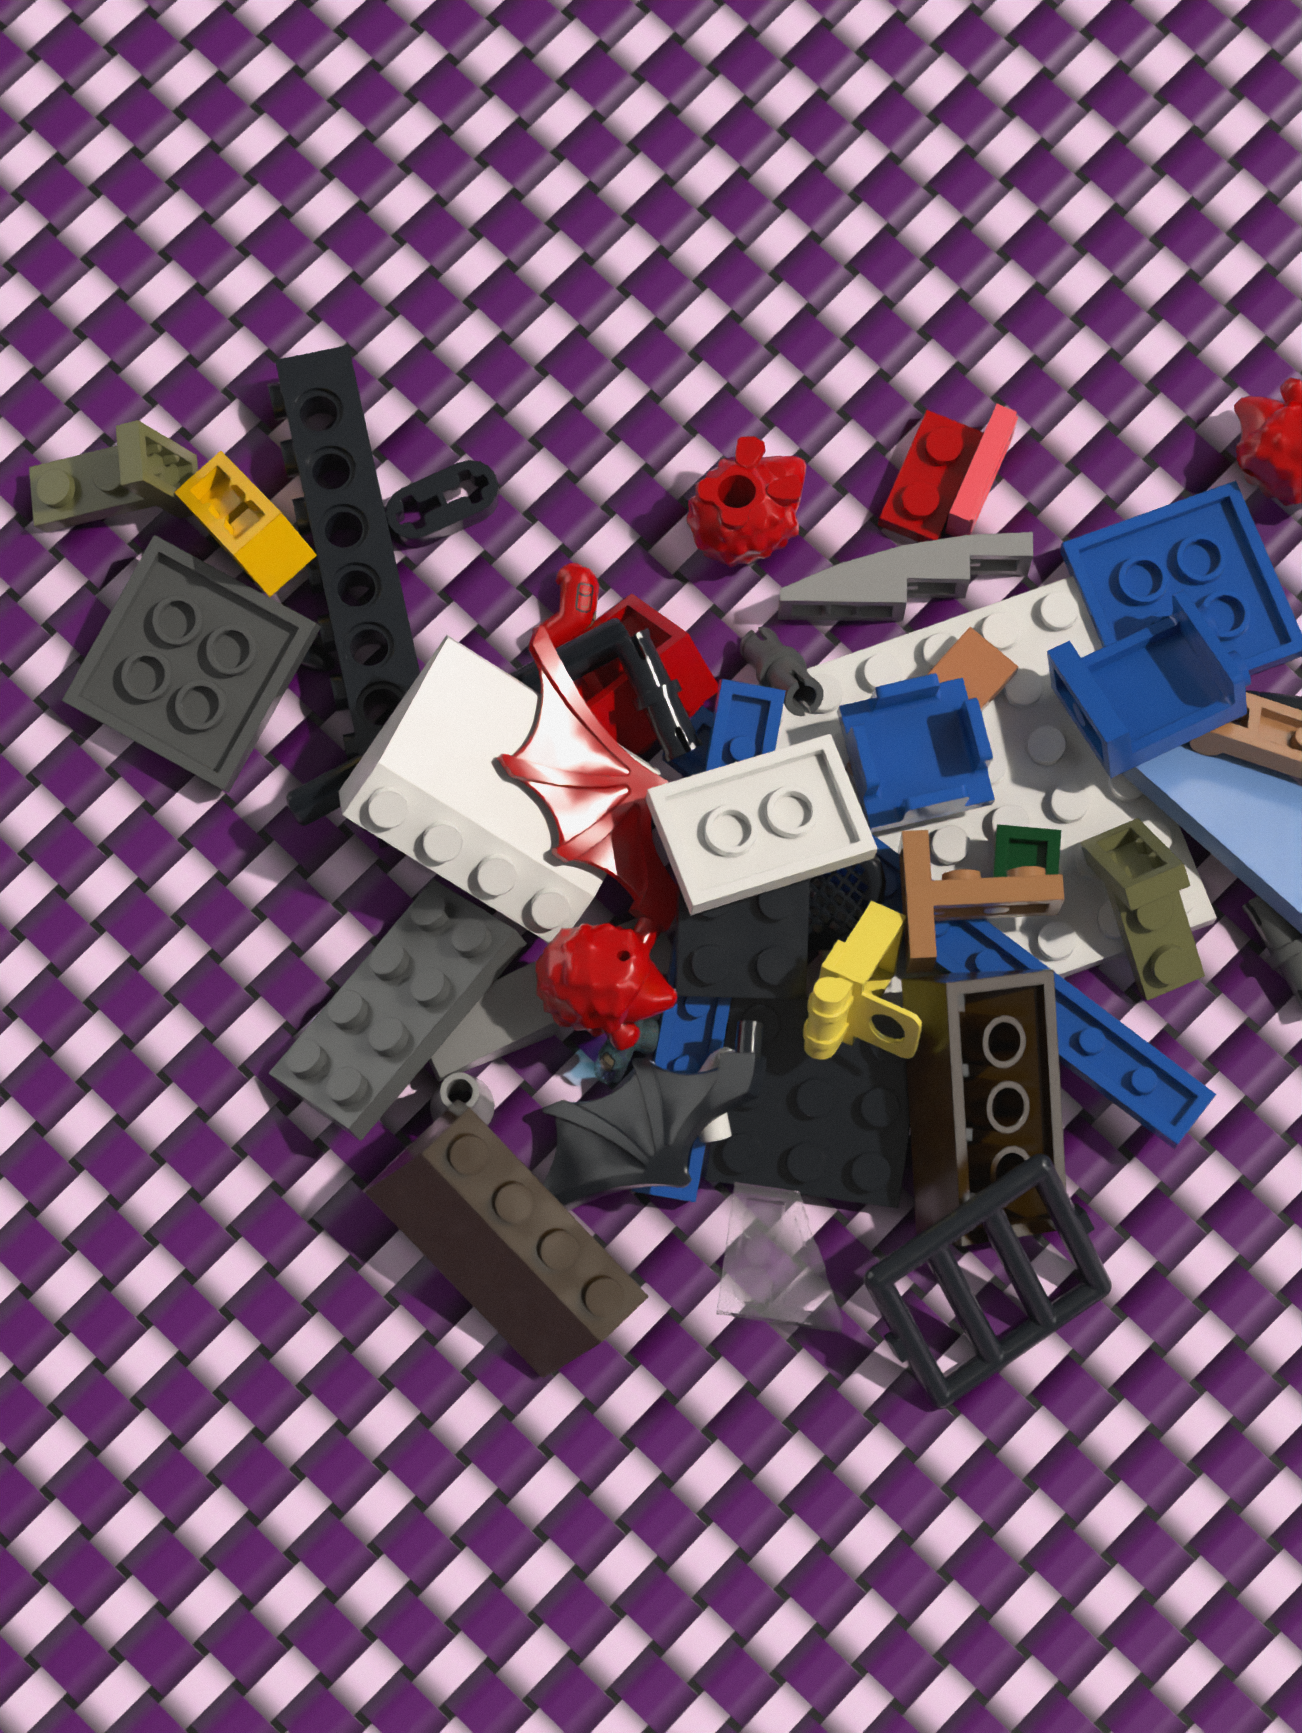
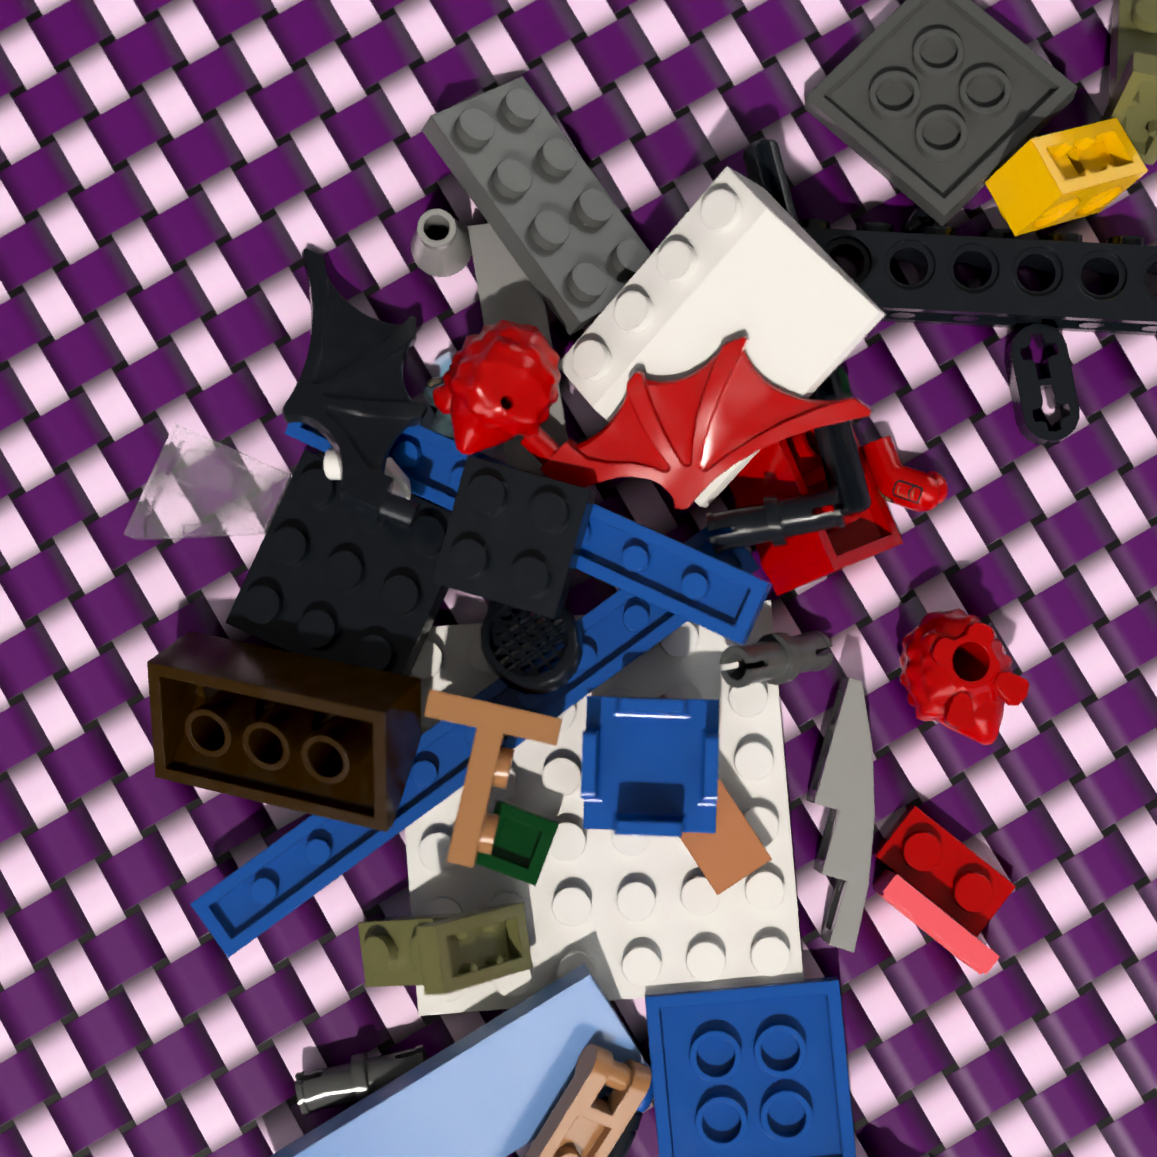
camera: 105 degrees right, 10 degrees up
dark brown slope [363,1099,649,1378] -> none
white plate [645,734,877,915] -> none
light yellow piece [803,901,922,1060] -> none
black bar [864,1153,1112,1409] -> none
blue panel [1047,589,1251,778] -> none

